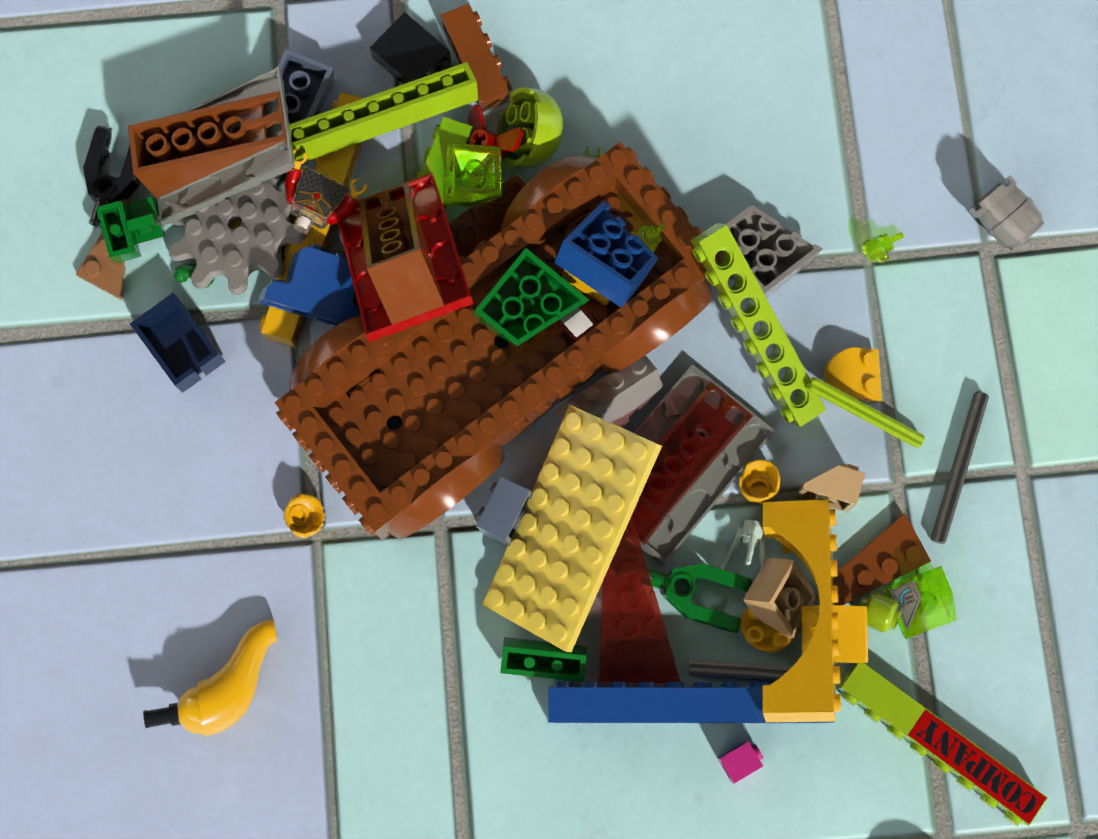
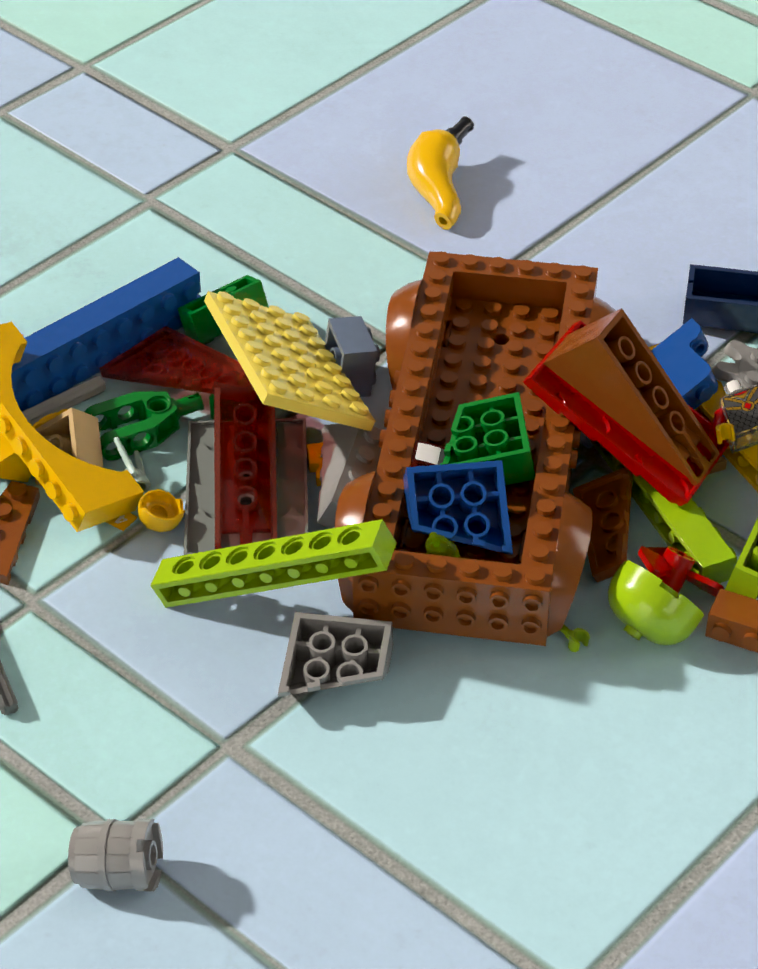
camera: 135 degrees right, 35 degrees down
clear neon green slope [443,142,502,206] -> none
tan slope [795,464,865,513] -> none
lime axle [807,377,925,448] -> none
yellow slope [823,347,882,403] -> none
clear neon green piece [862,232,904,264] -> none

